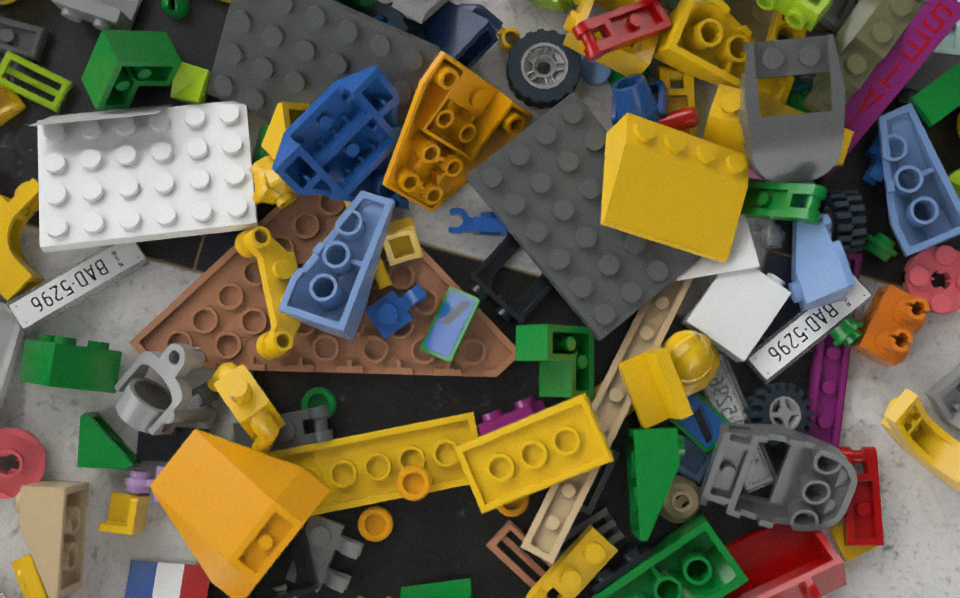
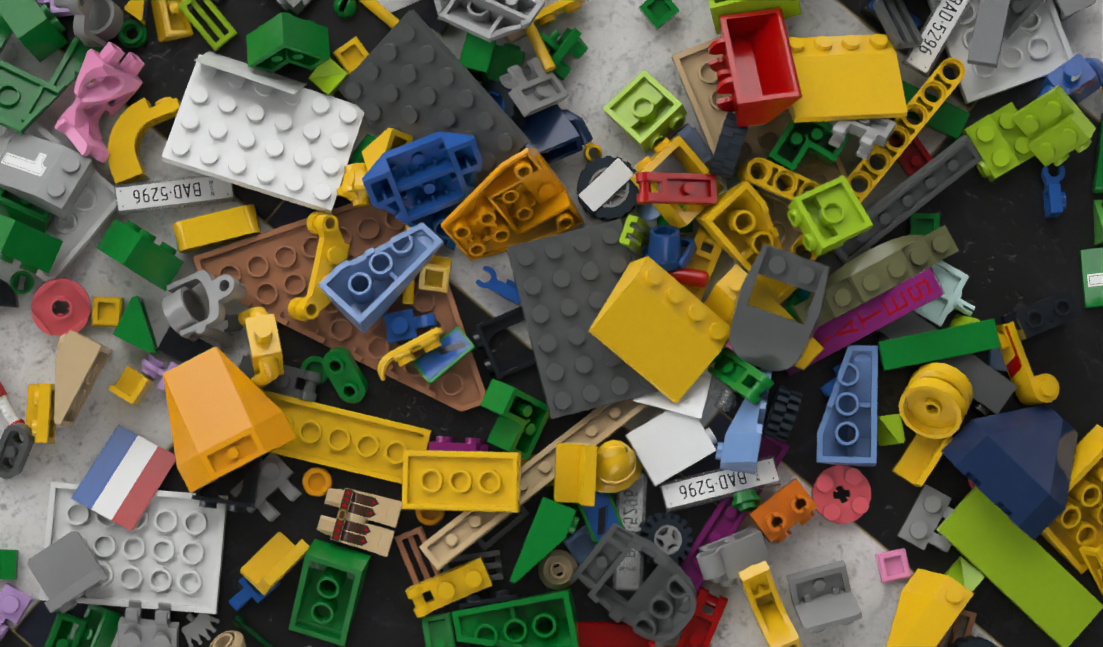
camera: 25 degrees right, 0 degrees up
light orange tile [396,464,432,501] -> none
green plate [863,232,898,263] -> none
none -> yellow tile [92,296,124,327]
none -> yellow beam [172,204,261,253]
none -> tan hips [317,488,402,557]
none -> green plate [323,347,368,403]
none -> yellow tile [333,36,369,75]
none -> yellow piece [377,327,443,381]
none -> white sticker [579,158,634,211]
none -> lime tile [619,214,652,257]
none -> light grey hinge [696,527,772,587]

